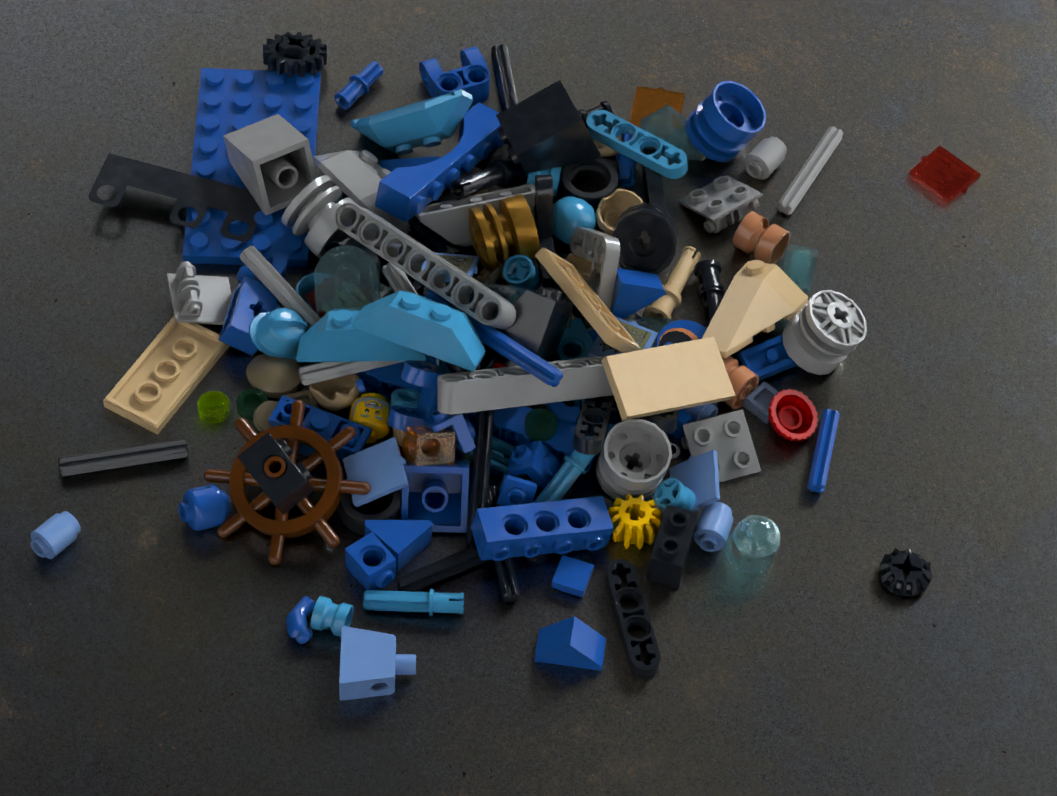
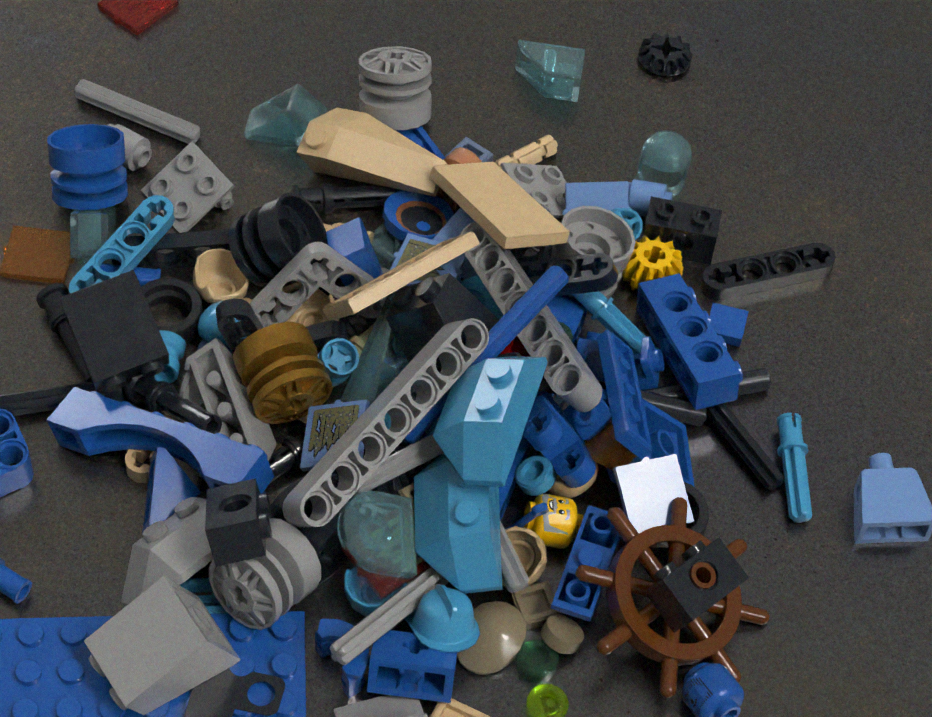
camera: 95 degrees left, 0 degrees up
blue arm [286,596,316,644] -> none
dark azure wheel [310,596,354,637] -> none
blue brick [345,532,396,590] -> none
dark azure wedge [350,89,473,155] -> none
blue slope [365,520,432,571] -> none
blue slope [534,616,606,671] -> none
nougat wheel [732,211,791,264] -> none
red hat [768,389,818,442] -> none
blue axle [807,409,840,493] -> none
none -> black brick [205,478,272,567]
none -> tan axle [495,135,558,170]
none -> clear light blue slope [515,40,585,102]
none -> blue tile [597,330,652,460]

